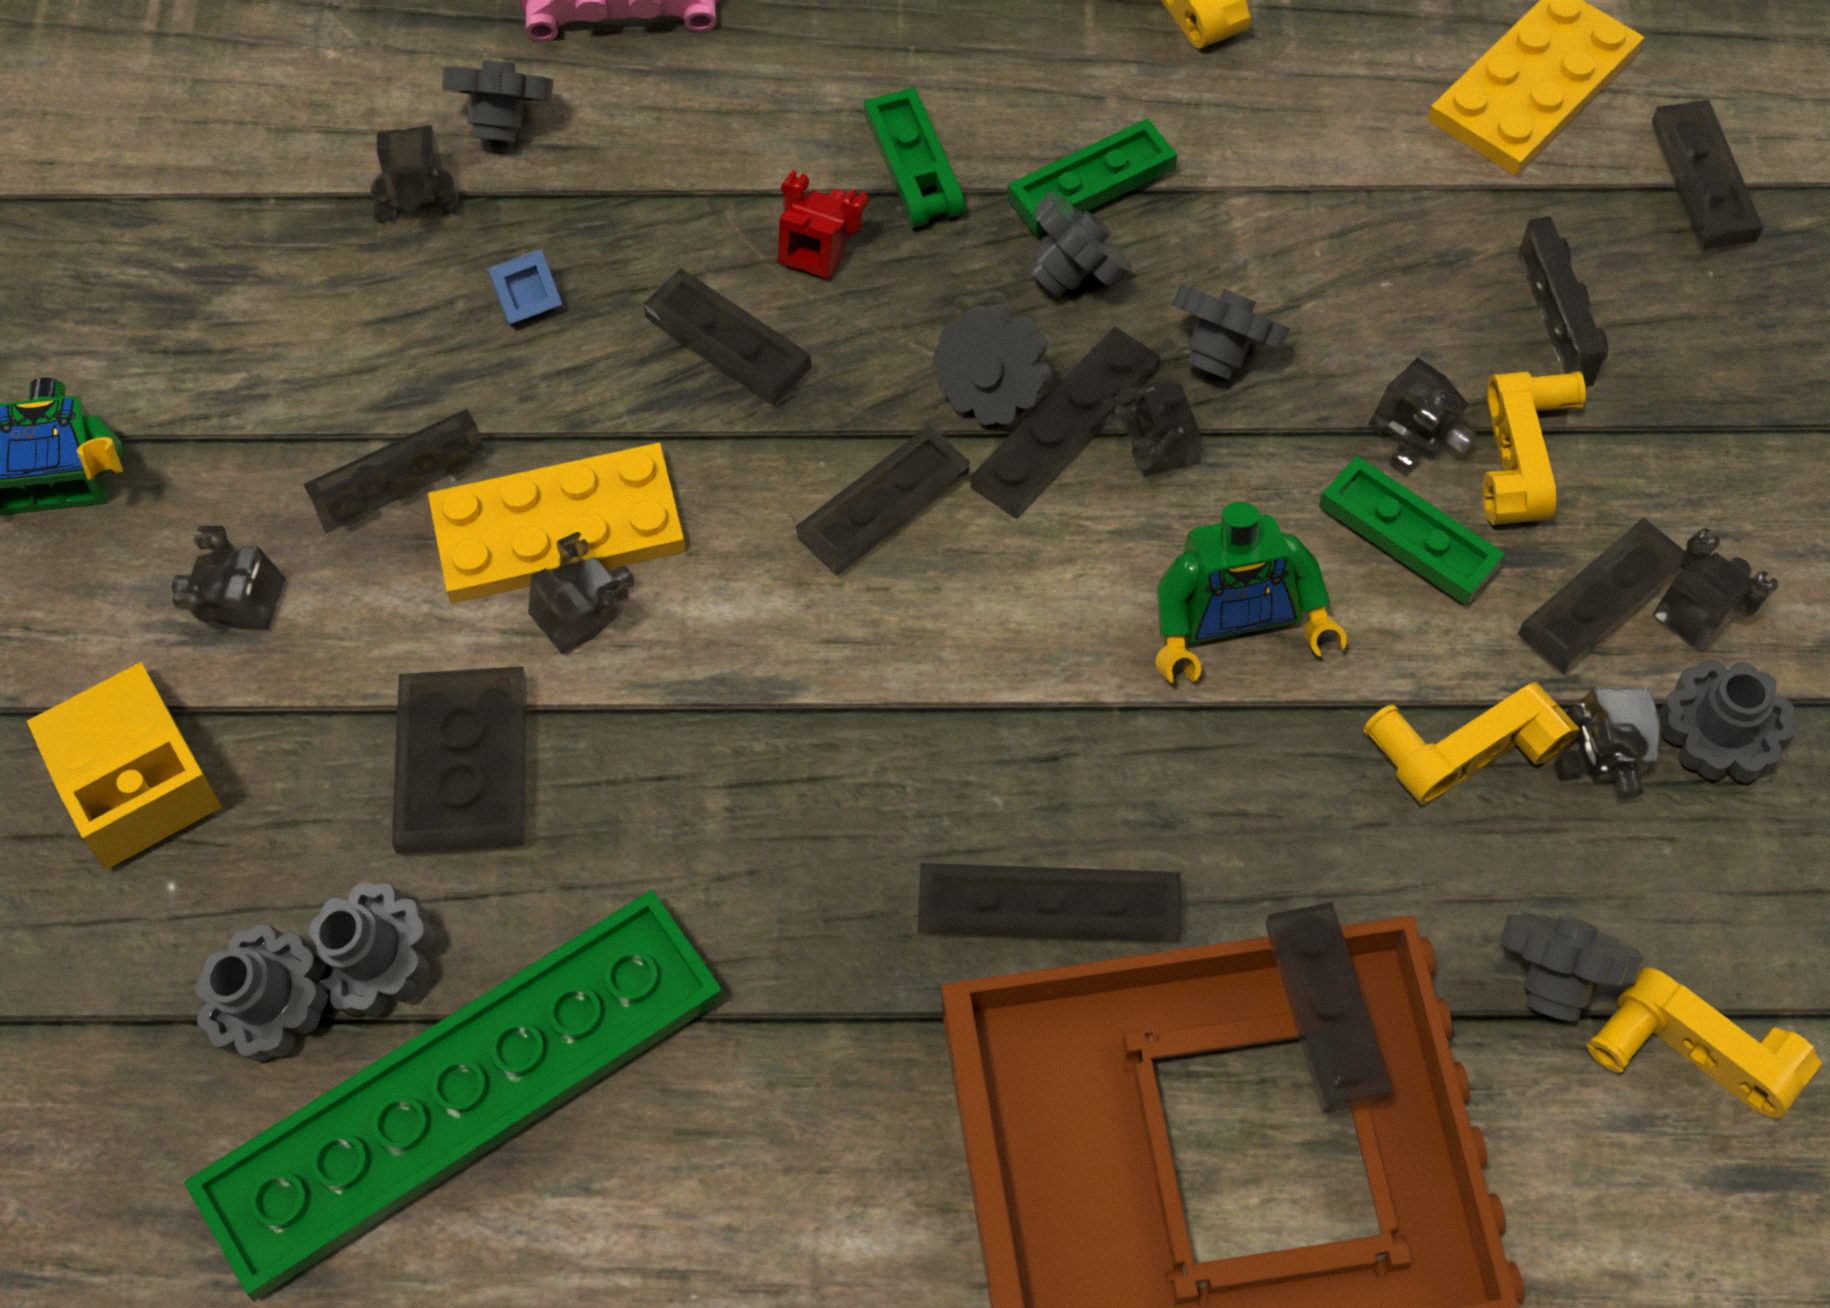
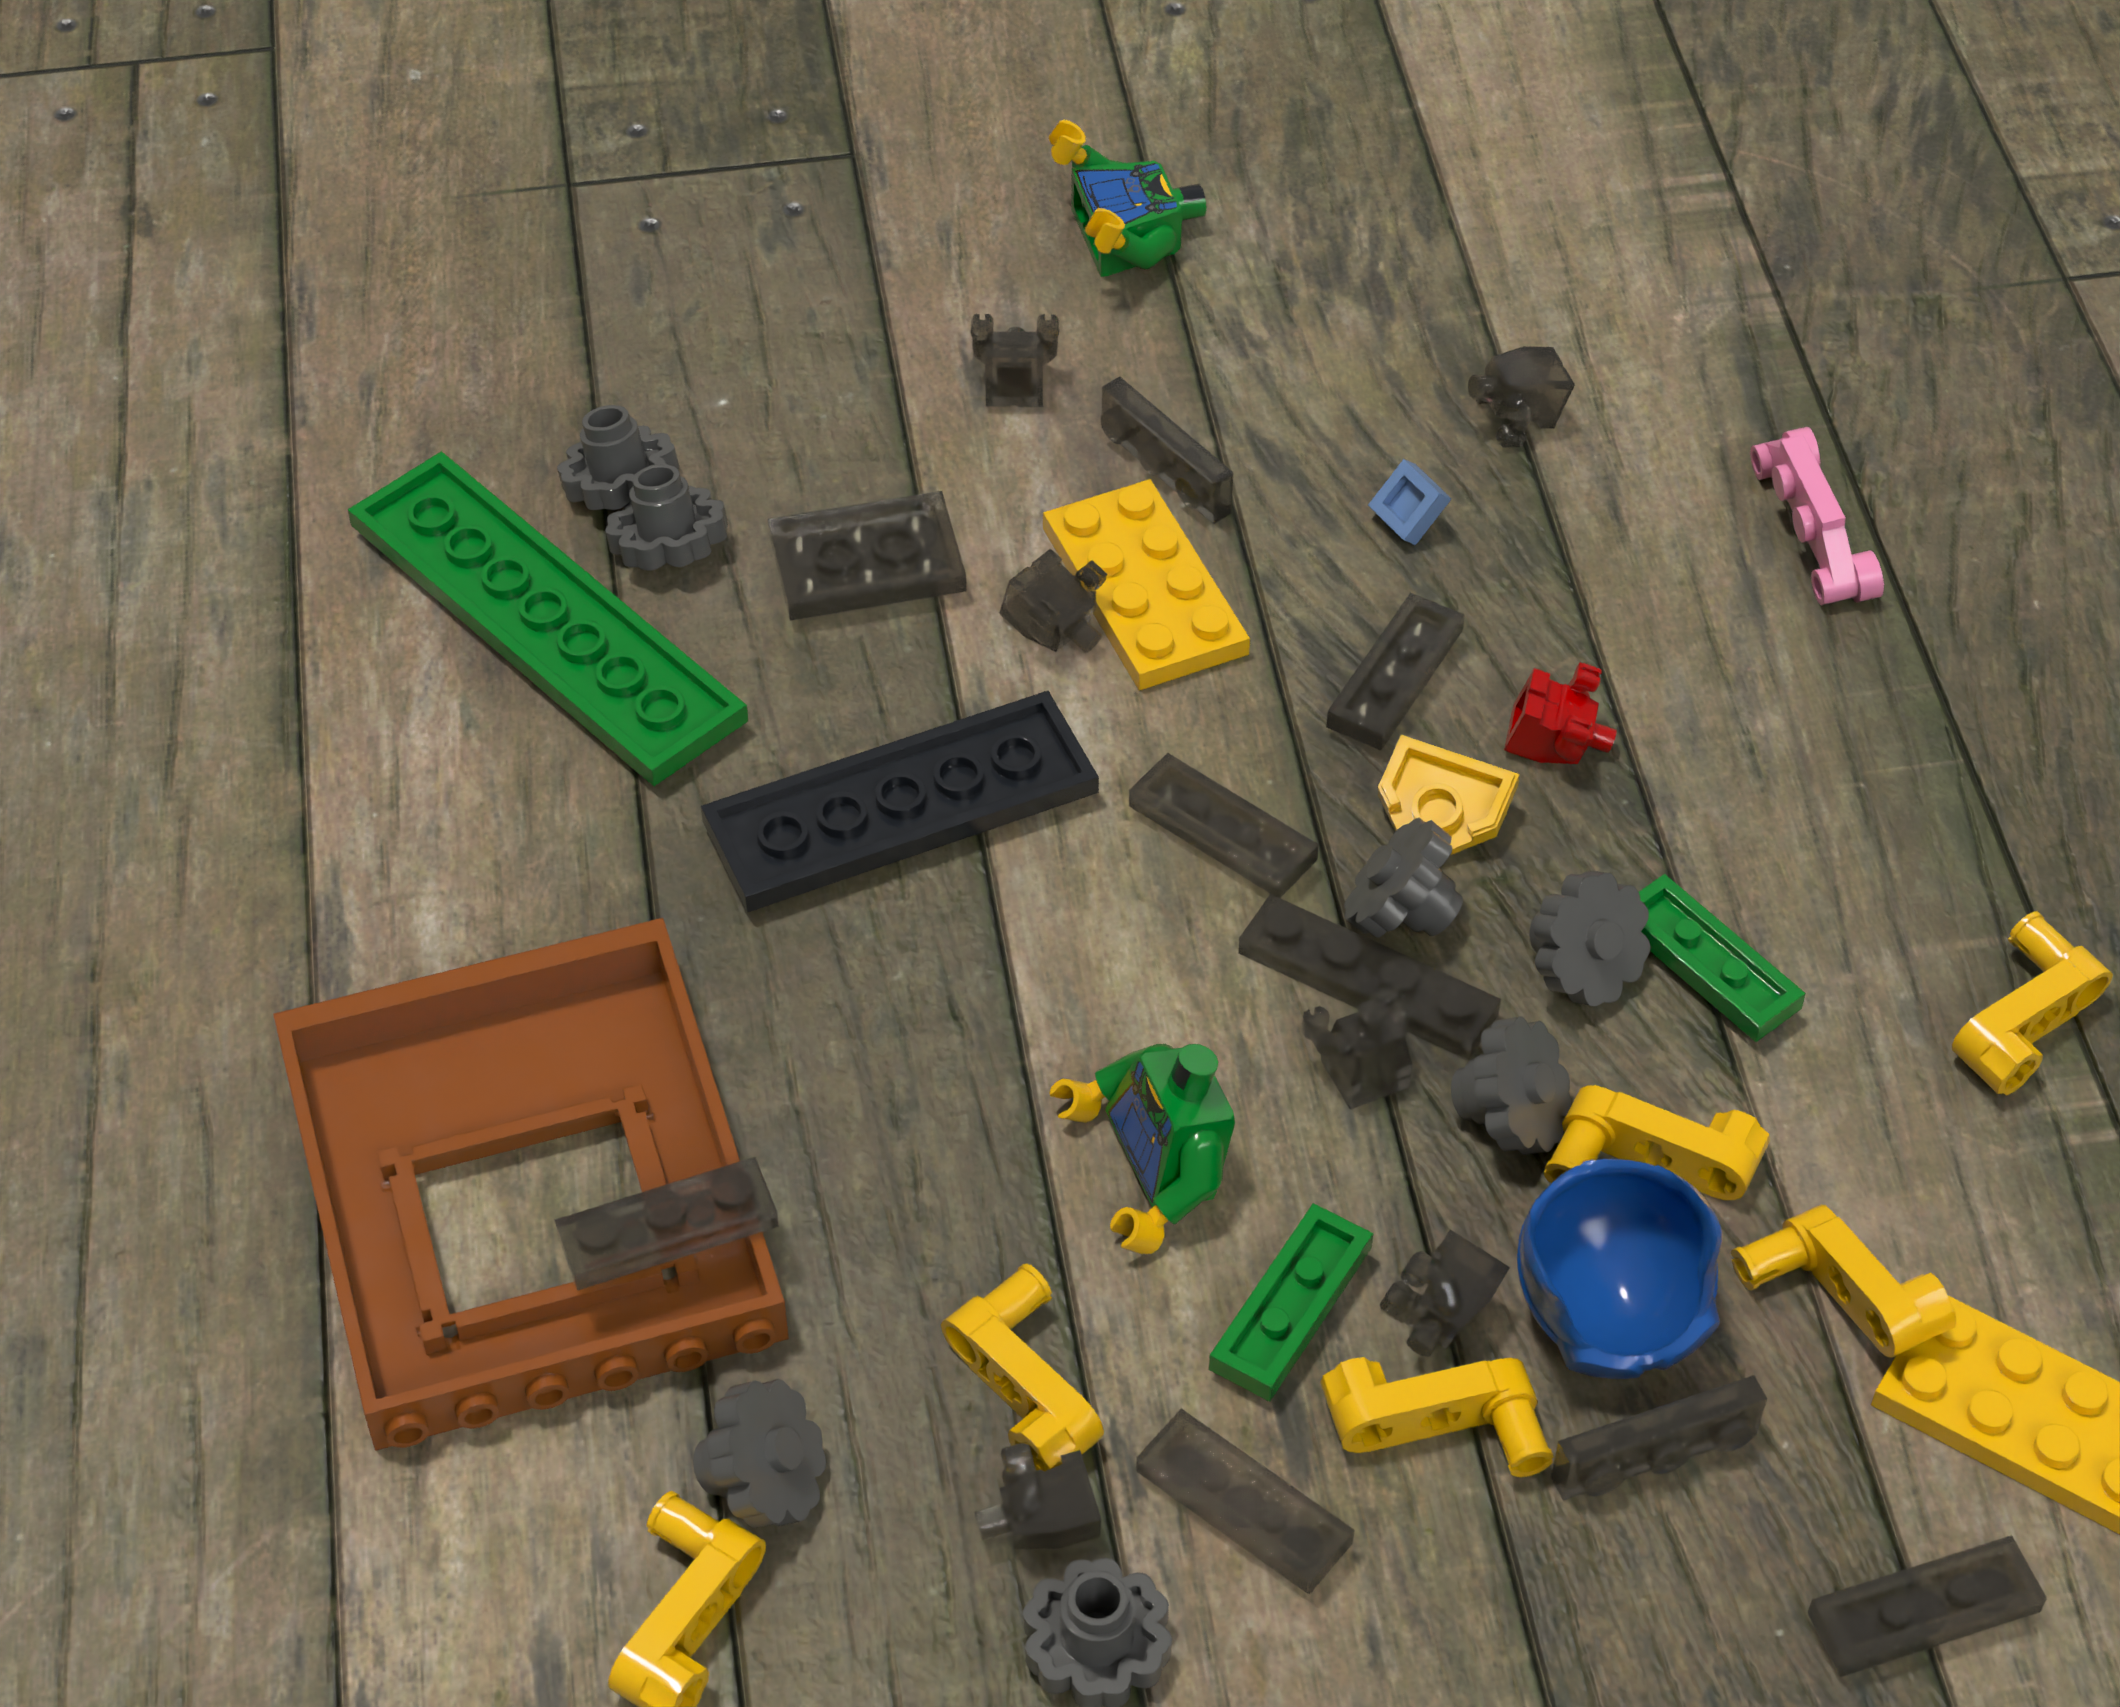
camera: 80 degrees right, 10 degrees down
yellow slope [27,662,222,870] -> none
dark grey plant [442,60,553,142] -> none
green plate [864,87,965,229] -> none
clear smoke plate [918,863,1181,942] -> none
clear smoke piece [1653,528,1778,652] -> none
none -> black plate [701,690,1099,913]
none -> yellow plate [1378,735,1519,855]
none -> blue piece [1517,1158,1722,1379]
none -> yellow beam [1544,1085,1770,1200]
none -> yellow beam [1731,1204,1957,1358]

